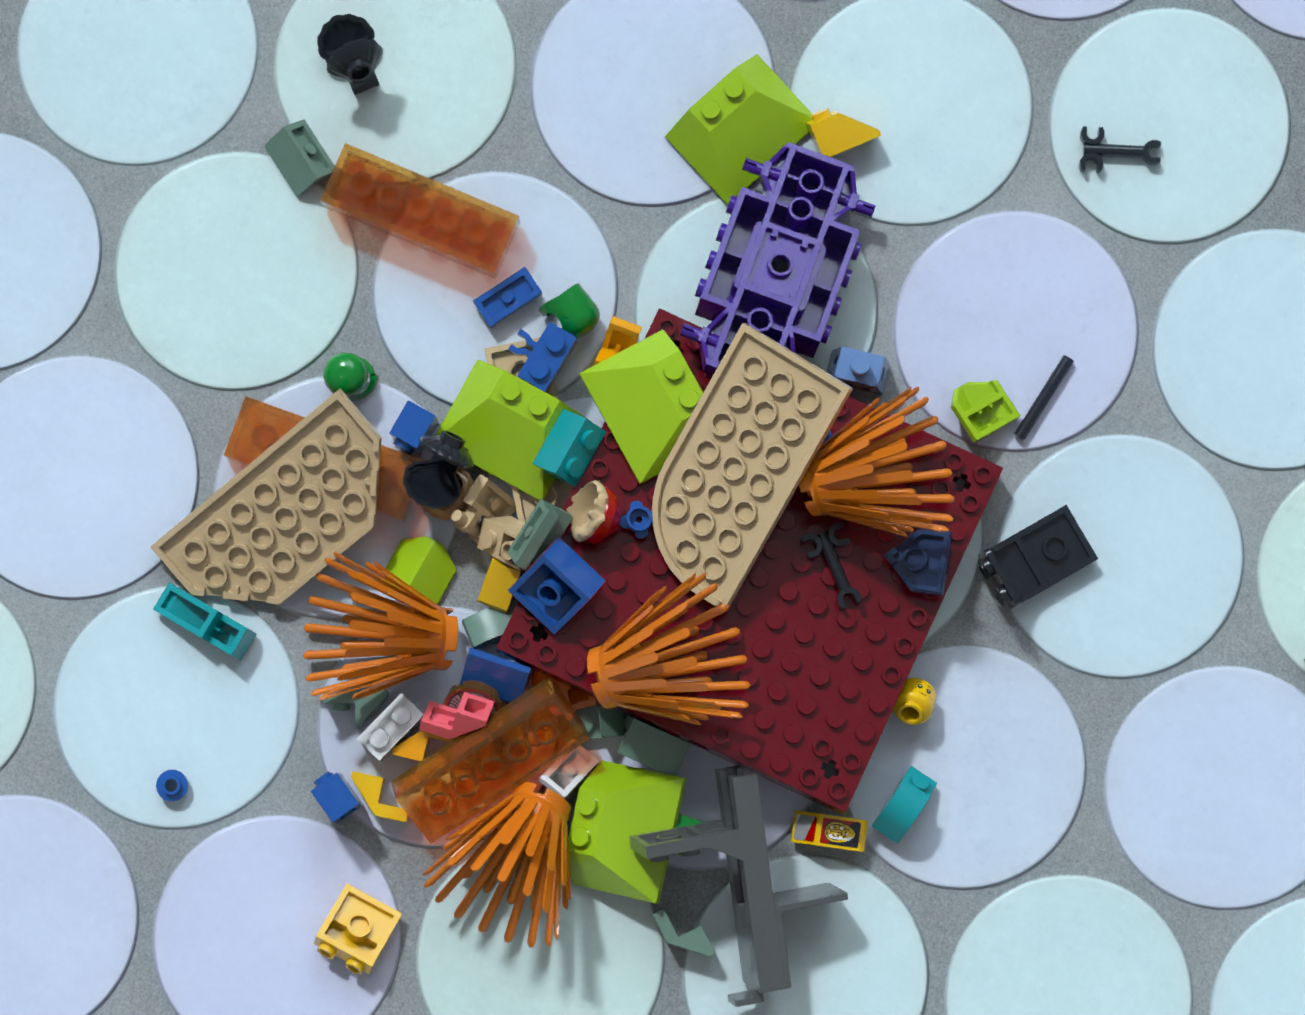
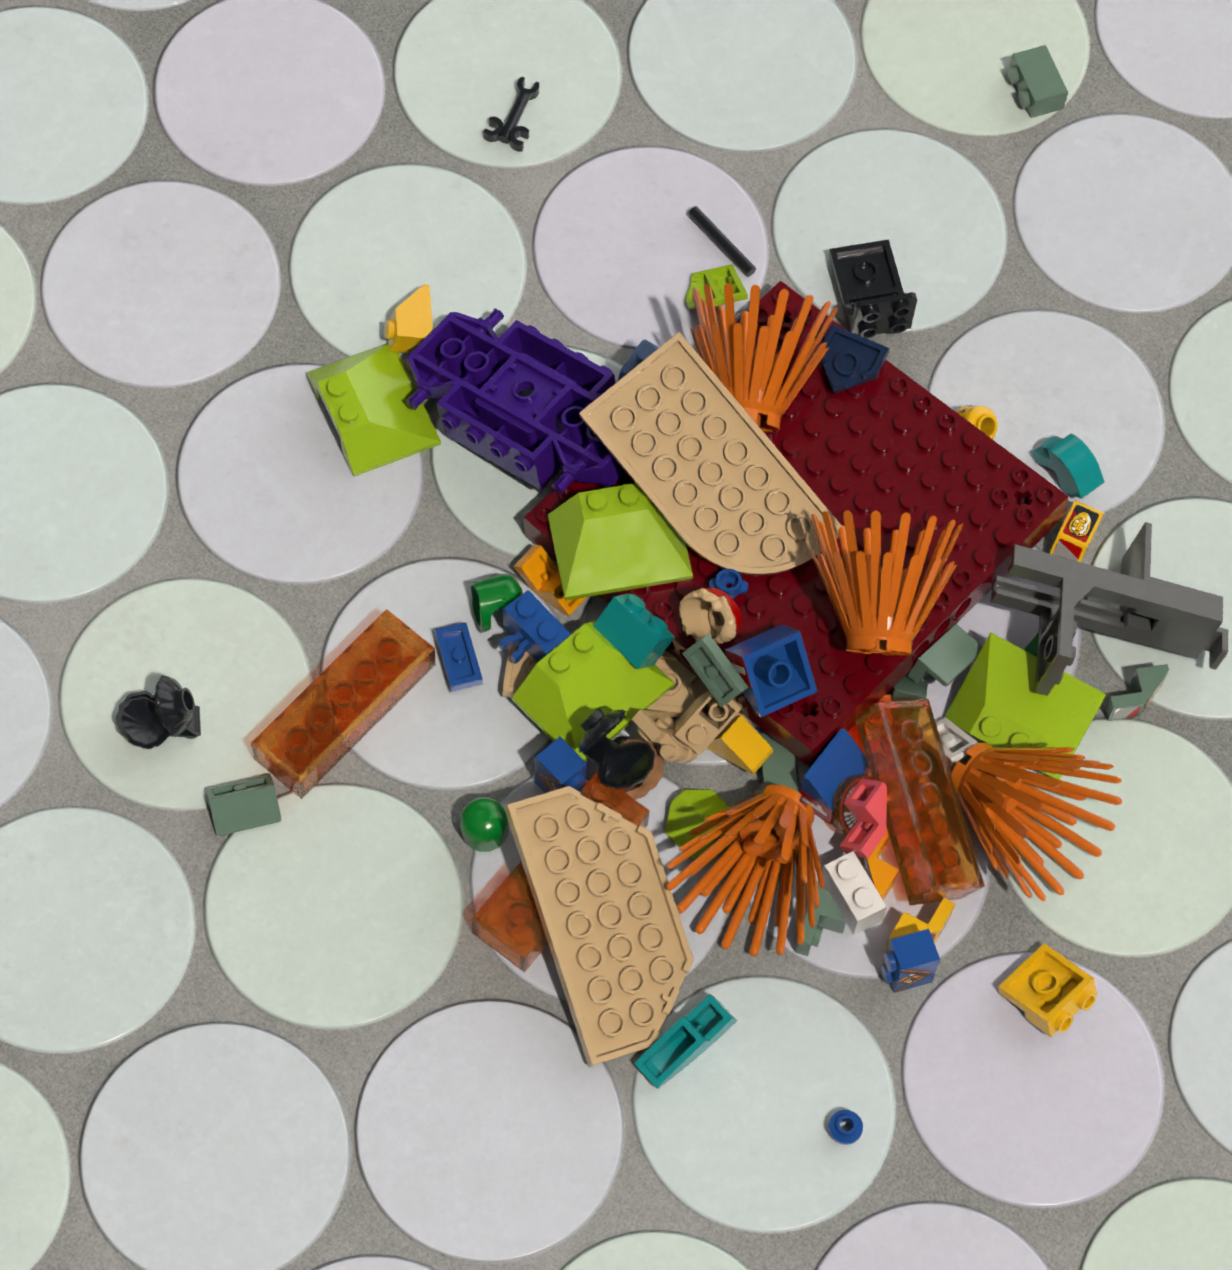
camera: 75 degrees left, 20 degrees down
black bar [800,522,861,610] -> none

